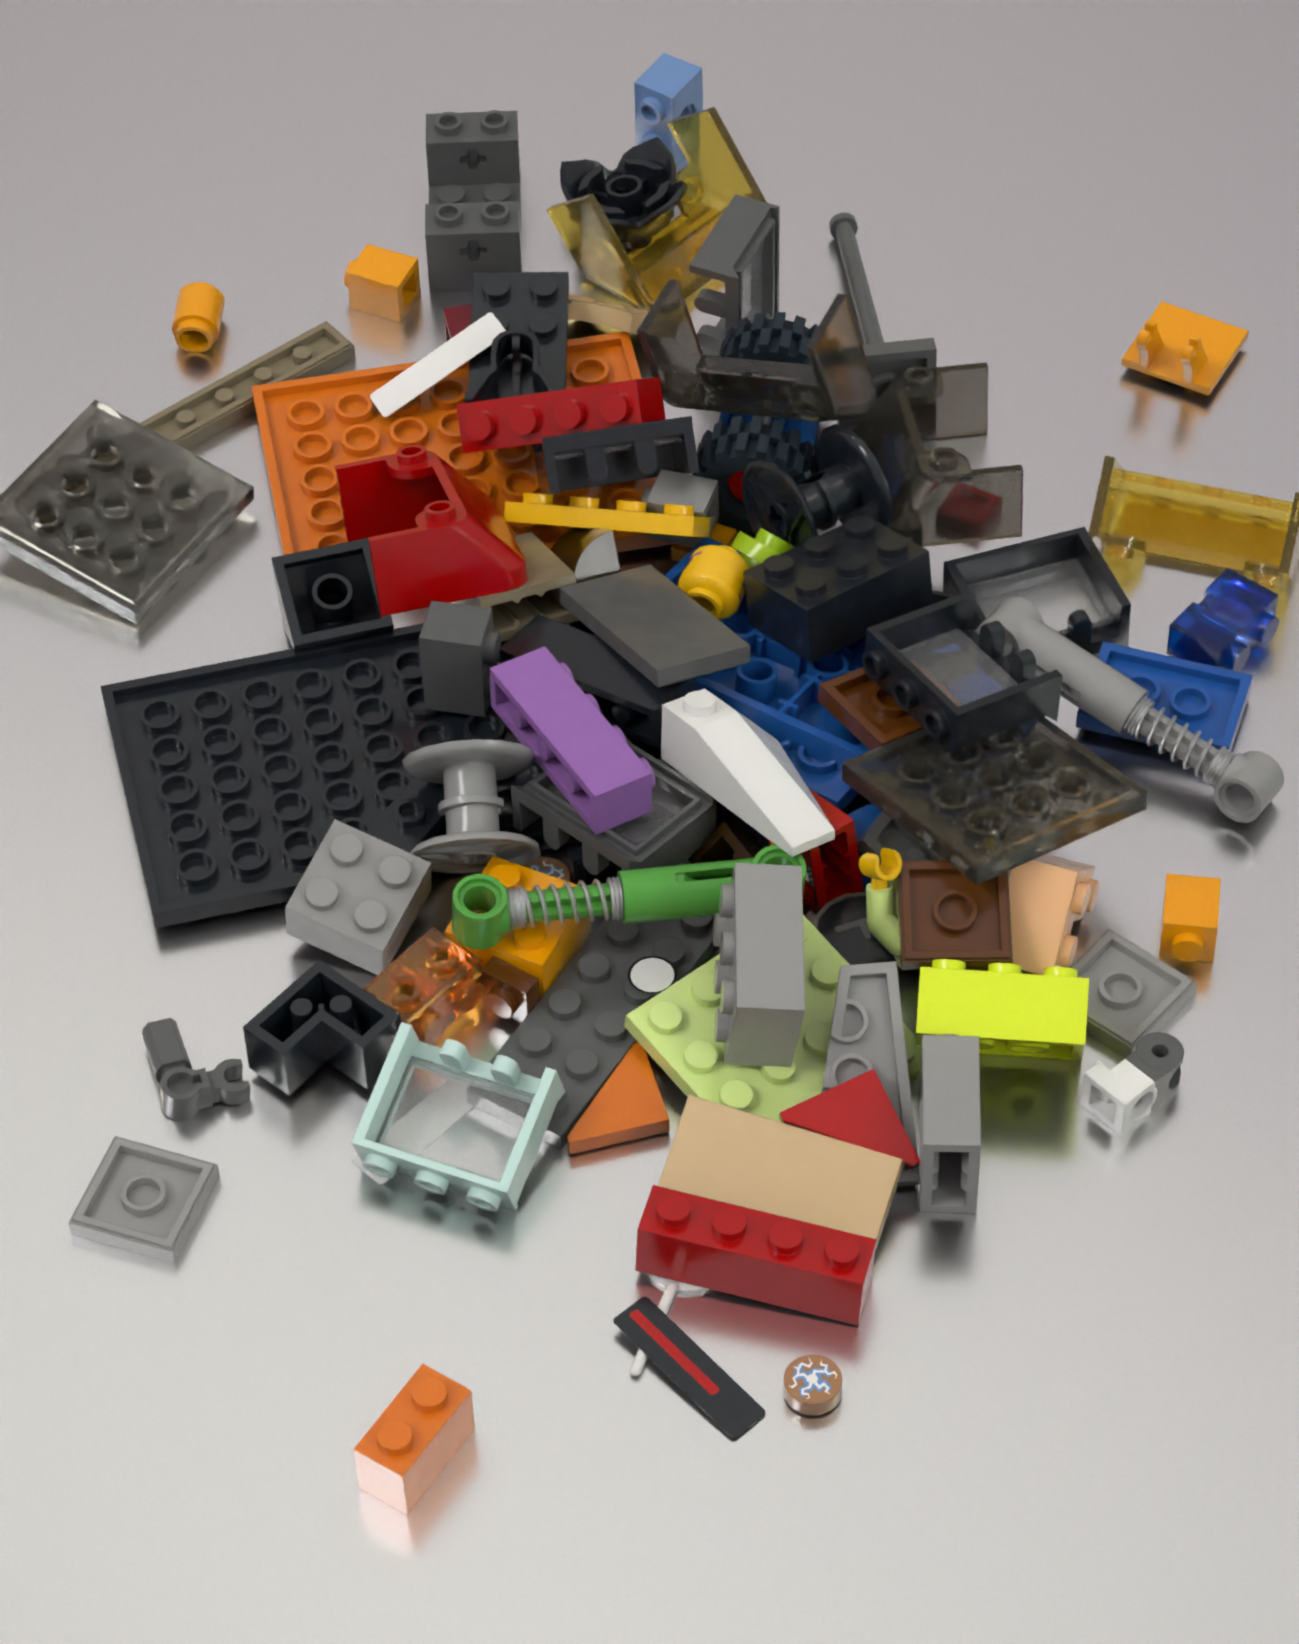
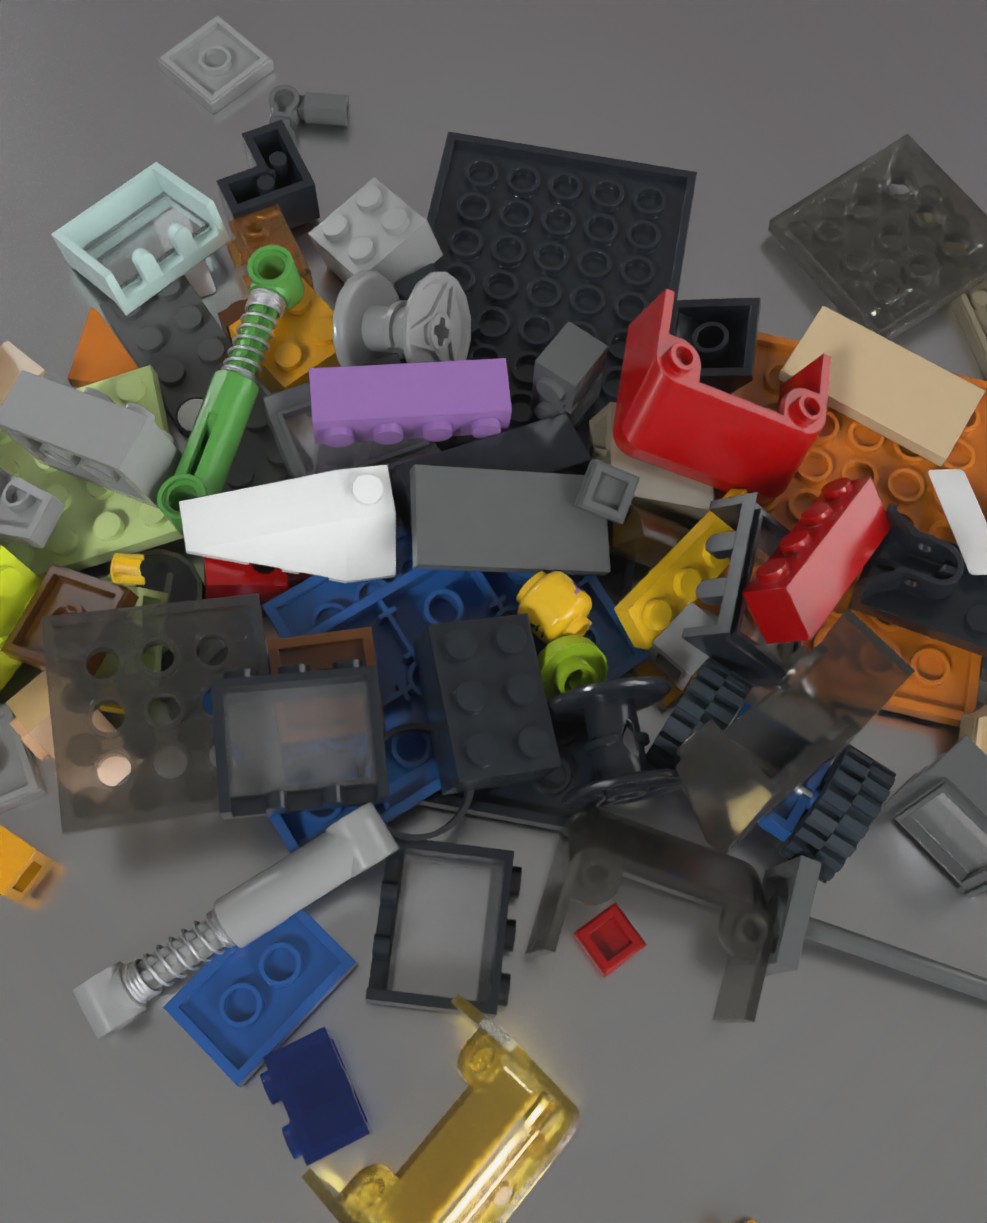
camera: 110 degrees right, 20 degrees up
none -> dark grey tile [573,459,640,524]
none -> tan tile [778,306,985,467]

